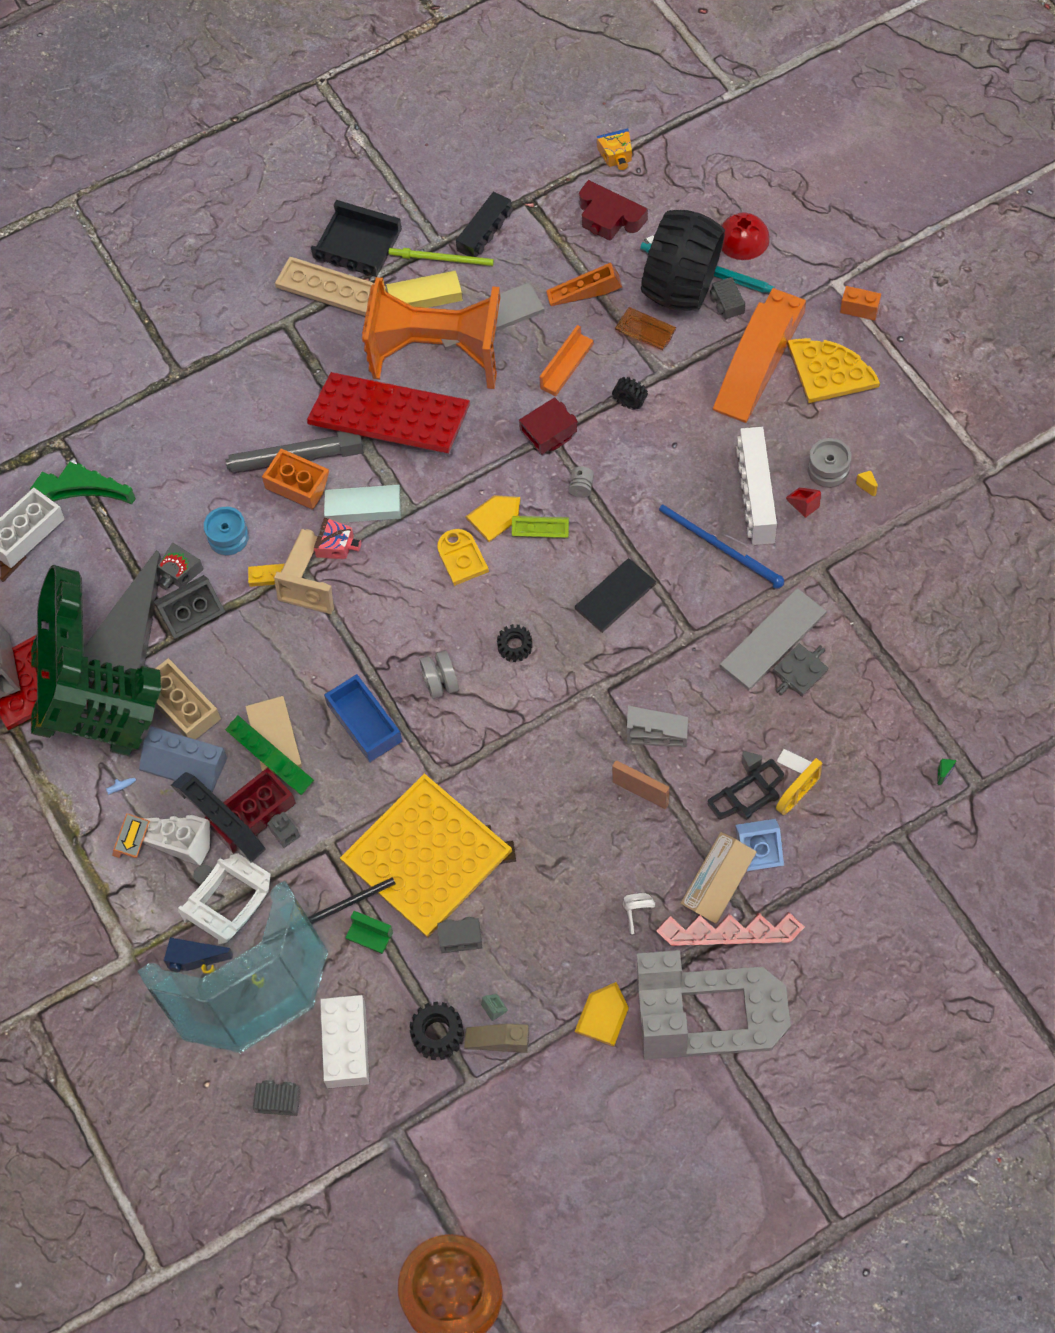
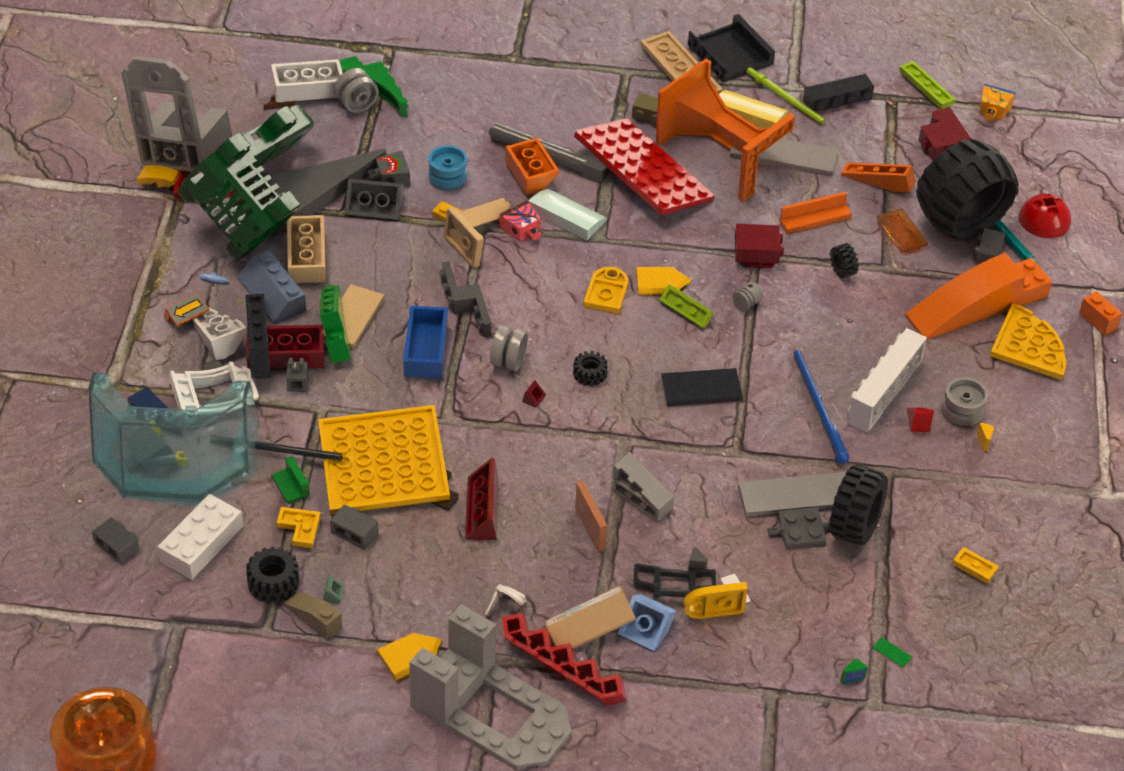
camera: 30 degrees right, 15 degrees down
none -> yellow plate [276,507,321,549]
none -> light grey wheel [334,68,378,113]
none -> dark grey bracket [439,261,491,337]
none -> dark red slope [465,458,498,540]
none -> dark red slope [522,380,546,407]
none -> olive brick [632,93,658,125]
none -> black tyre [829,464,888,545]
none -> green sticker [873,637,912,667]
none -> lime plate [899,61,955,109]
none -> yellow plate [952,547,999,584]

